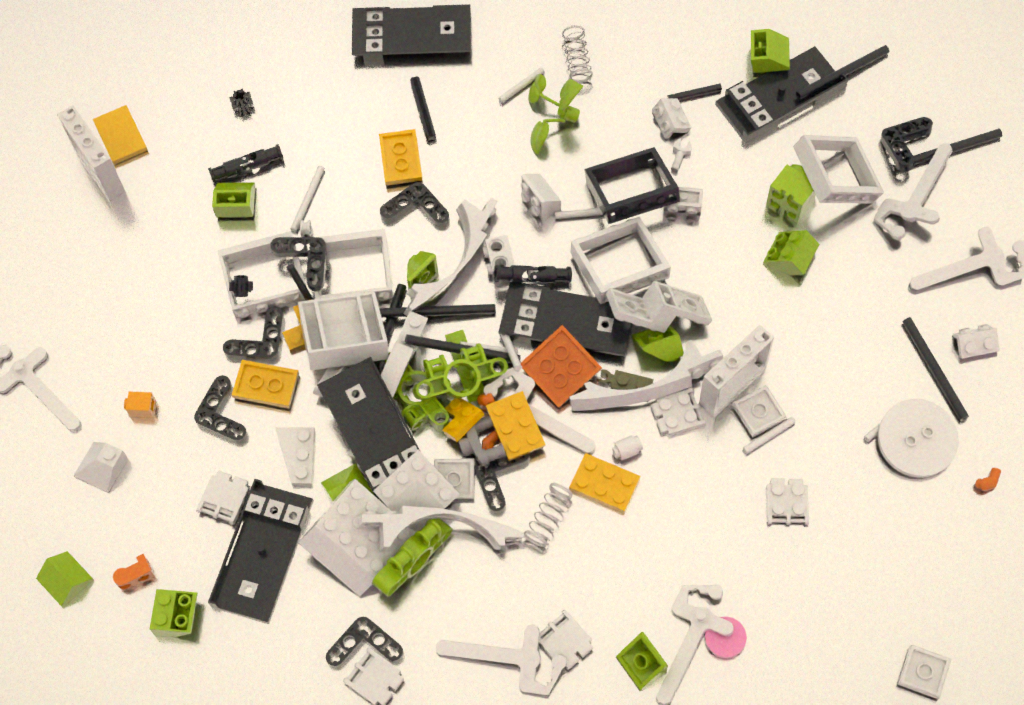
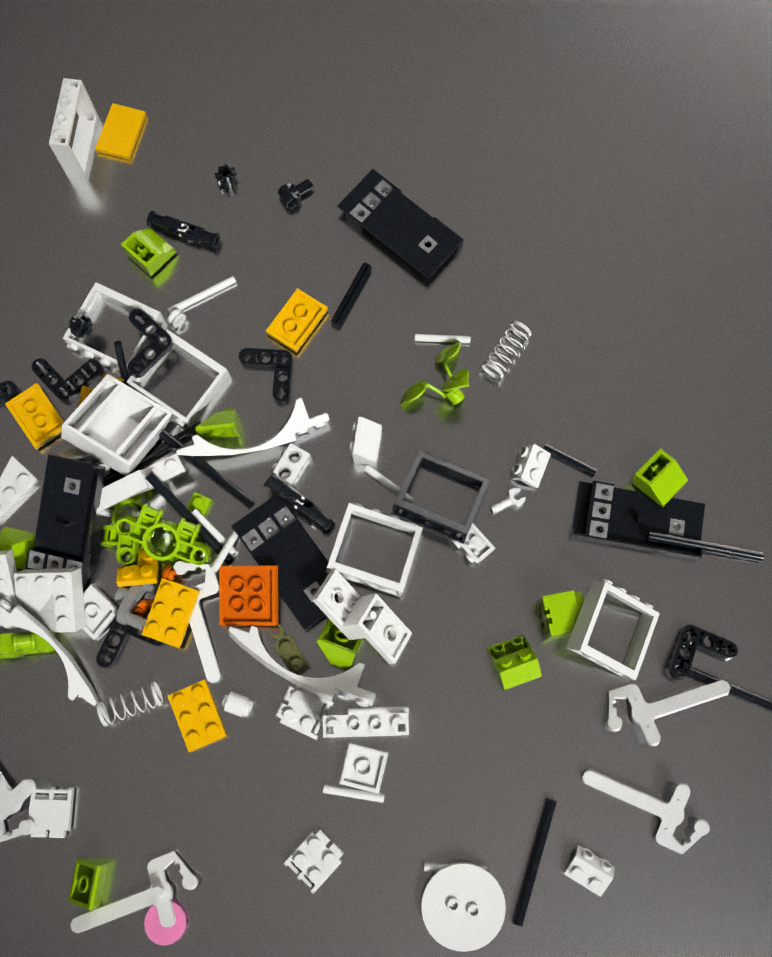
camera: 40 degrees right, 10 degrees up
none -> black axle [278,179,314,208]

